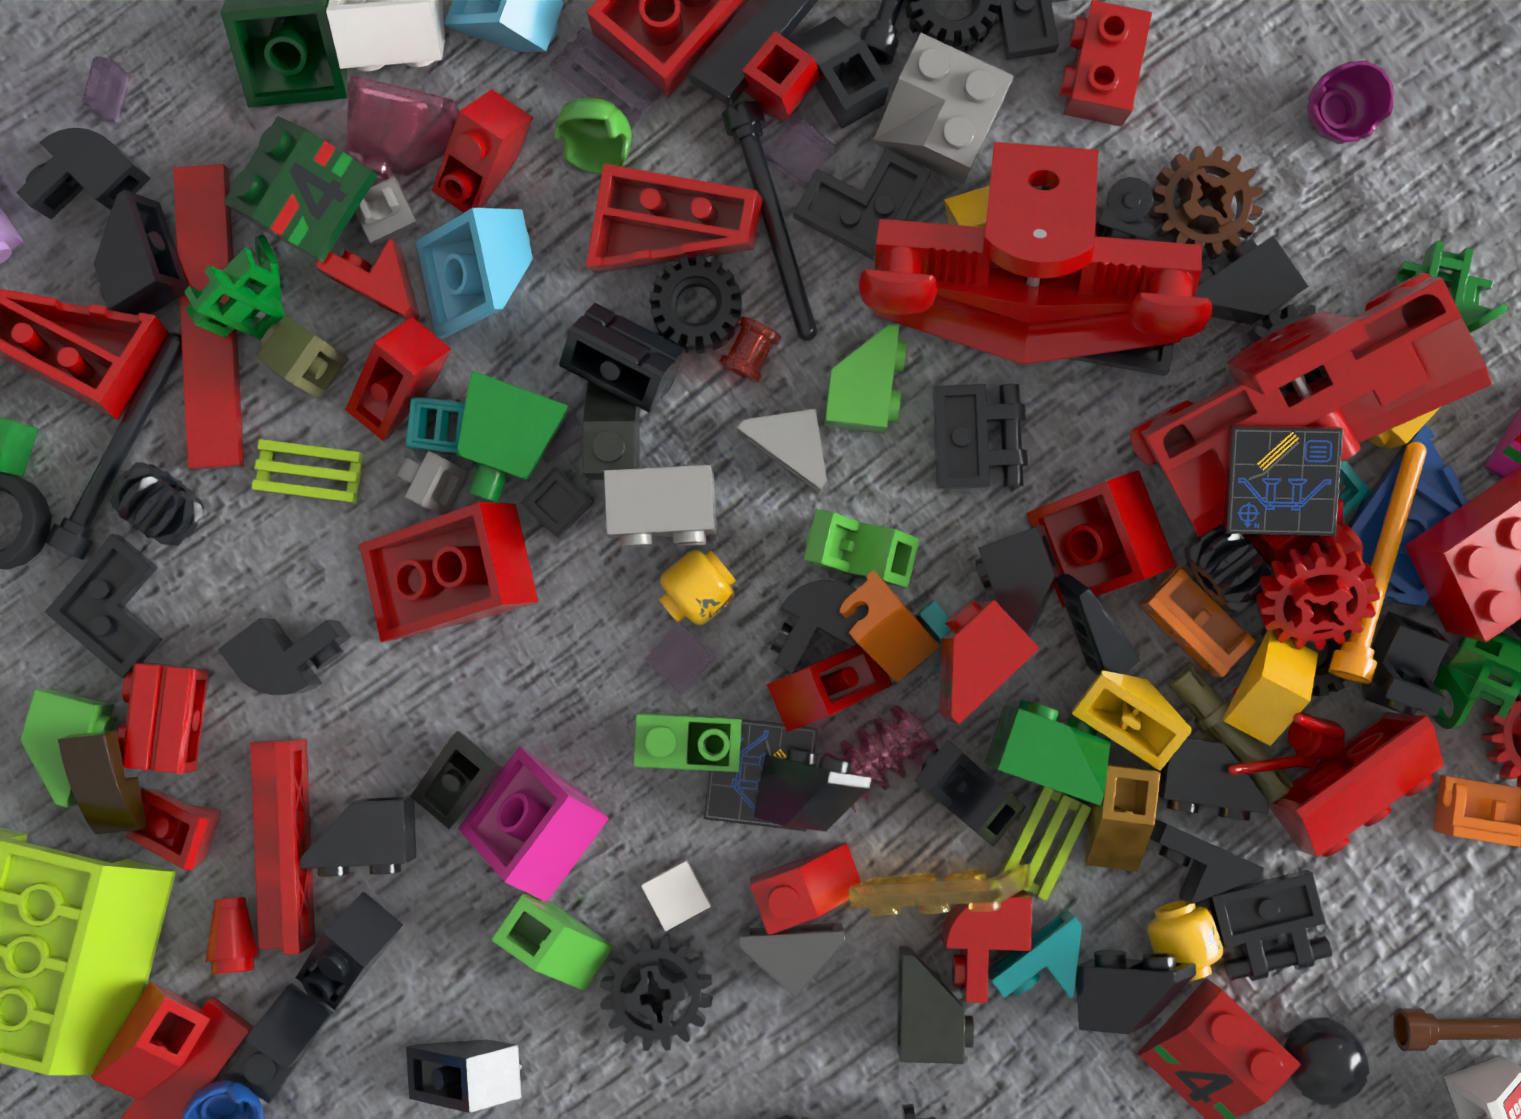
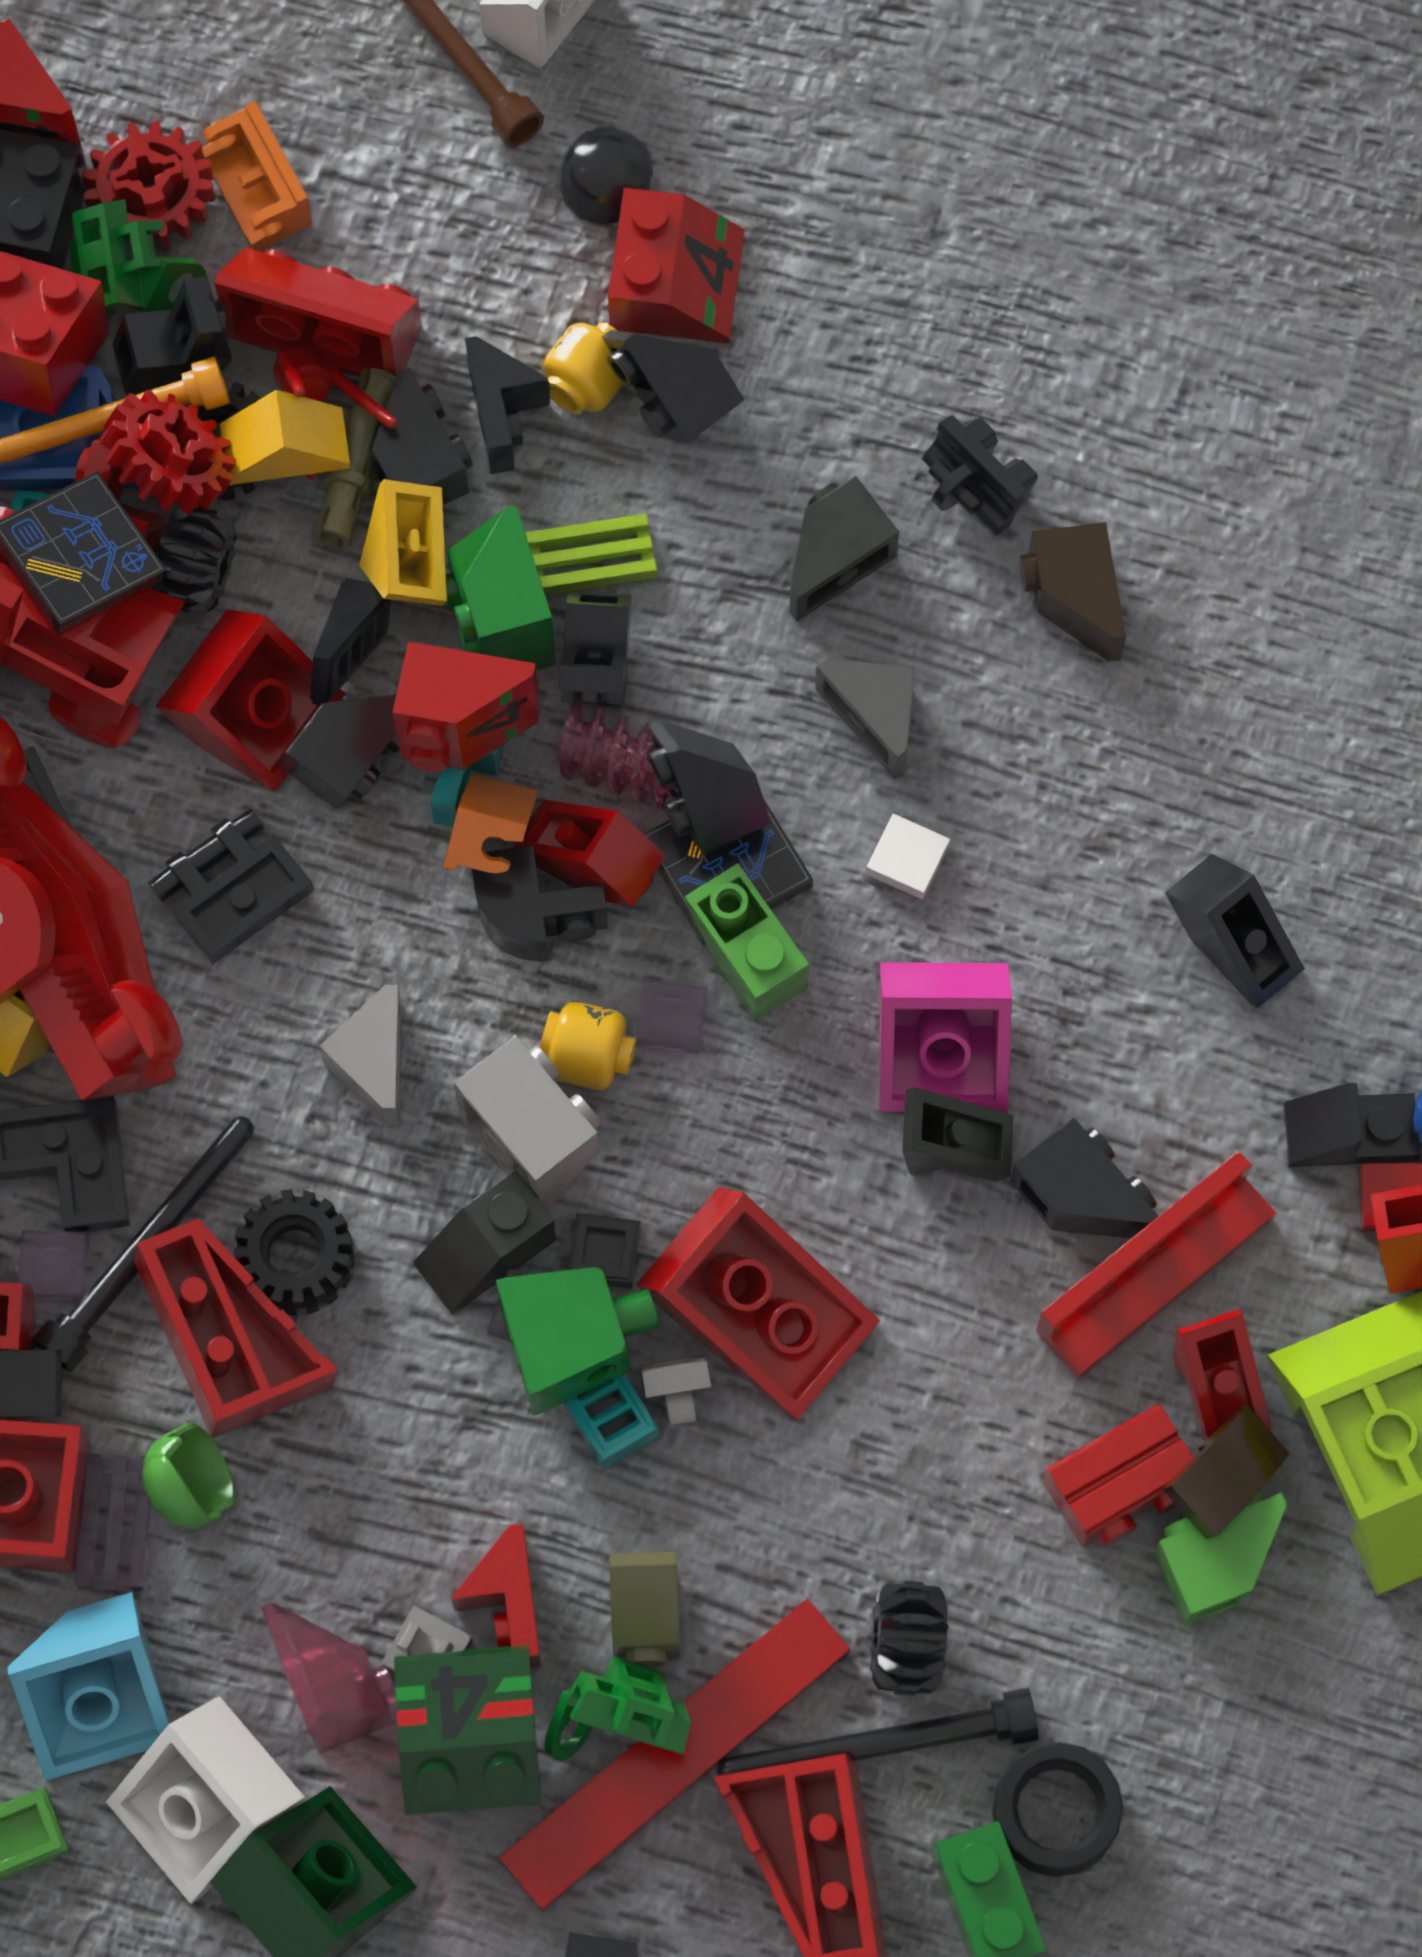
camera: 130 degrees left, 15 degrees down
black plate [45,533,163,679] -> none
black slope [94,190,188,315] -> none
red cone [205,897,259,975] -> none
black brick [218,618,351,695] -> none
lime tile [252,439,364,504] -> none
black slope [295,891,403,1011] -> none
red slope [345,317,451,442] -> none
medium azure slope [415,208,533,338] -> none
red slope [431,89,533,213] -> none
bright green slope [491,892,614,991] -> none
black brick [559,303,685,413] -> none
black gear [600,934,713,1051] -> none
clear red bush [719,316,782,383] -> none
red slope [750,842,865,935] -> none
bright green brick [804,509,920,588] -> none
bright green slope [824,324,907,434] -> none
clear yellow wing [849,863,1033,916] -> none
red brick [941,889,1032,1003] -> none
teal slope [988,909,1082,999] -> none
pearl gold slope [1084,763,1160,872] -> none
orange hinge [1137,565,1256,677] -> none
black plate [1208,870,1332,981] -> none

